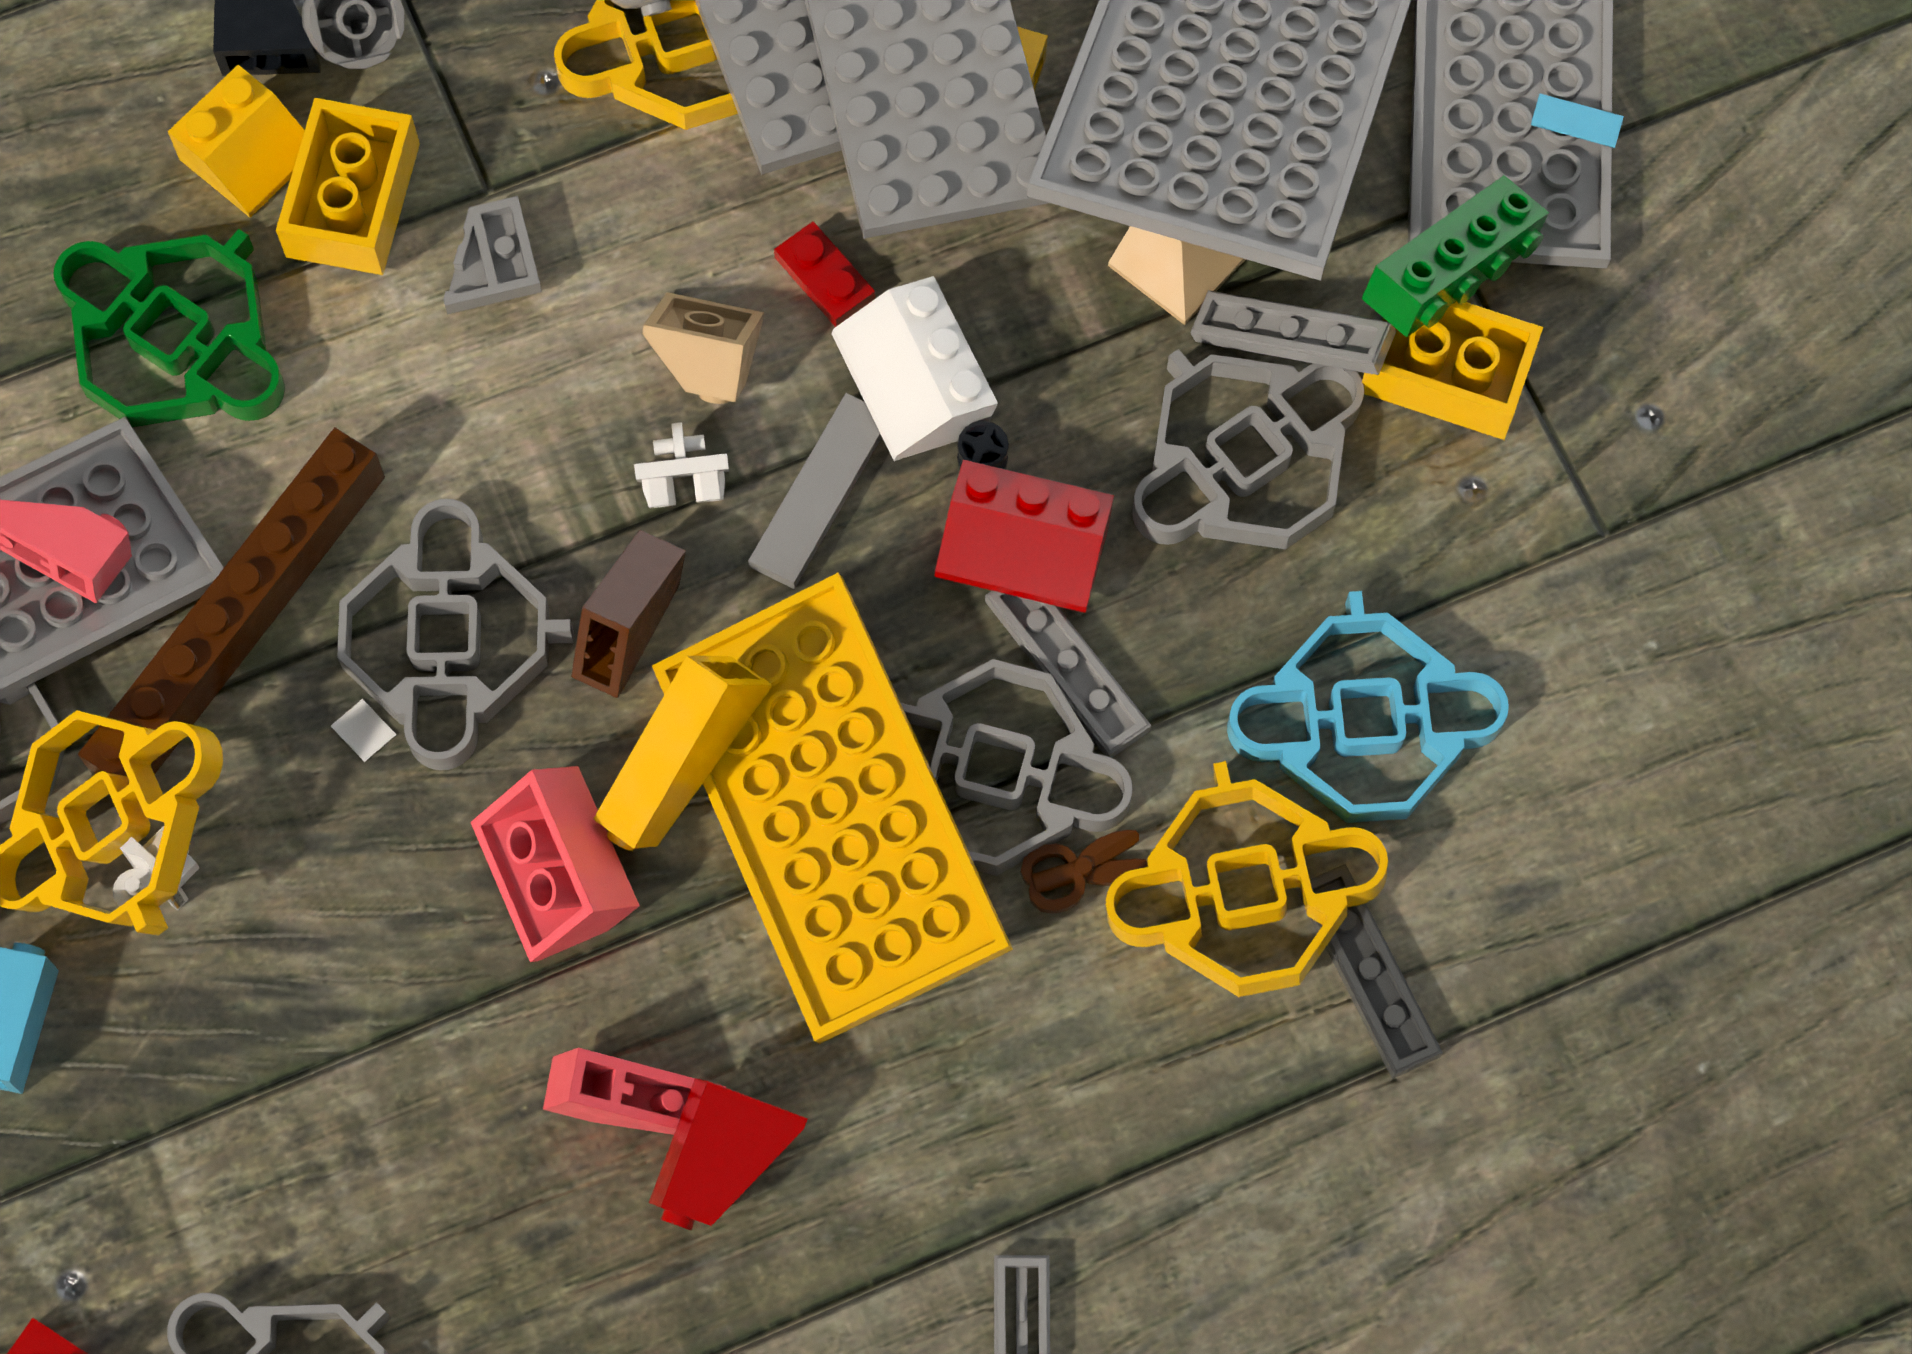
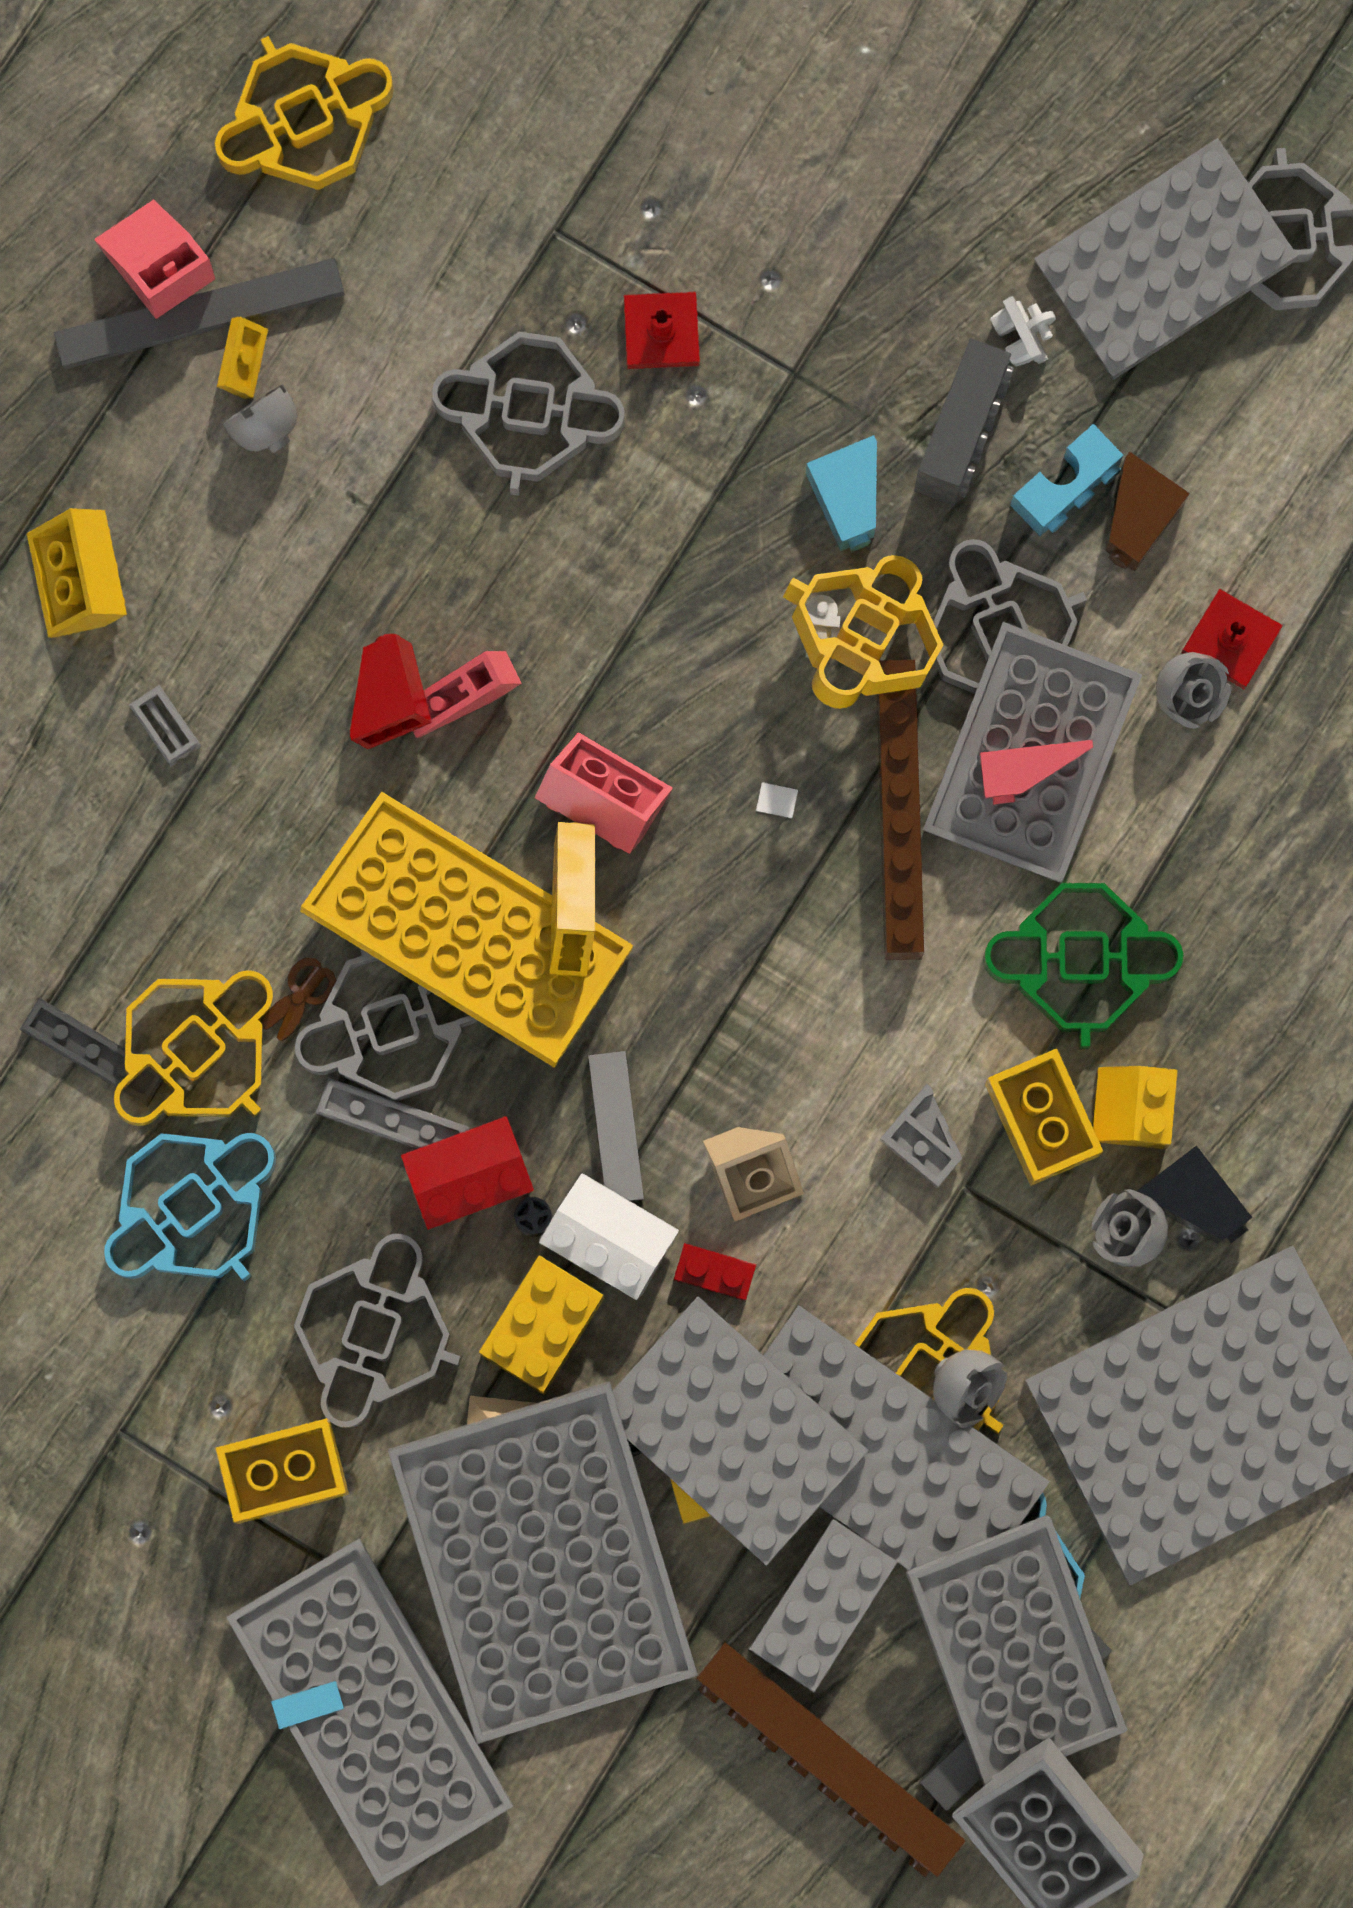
camera: 145 degrees right, 10 degrees up
light grey piece [337,499,574,770] -> none
reddish brown slope [571,530,686,698] -> none
white hips [634,422,729,508] -> none
light grey tile [1190,290,1396,375] -> none
green brick [1362,175,1549,338] -> none
none -> yellow brick [479,1255,604,1395]

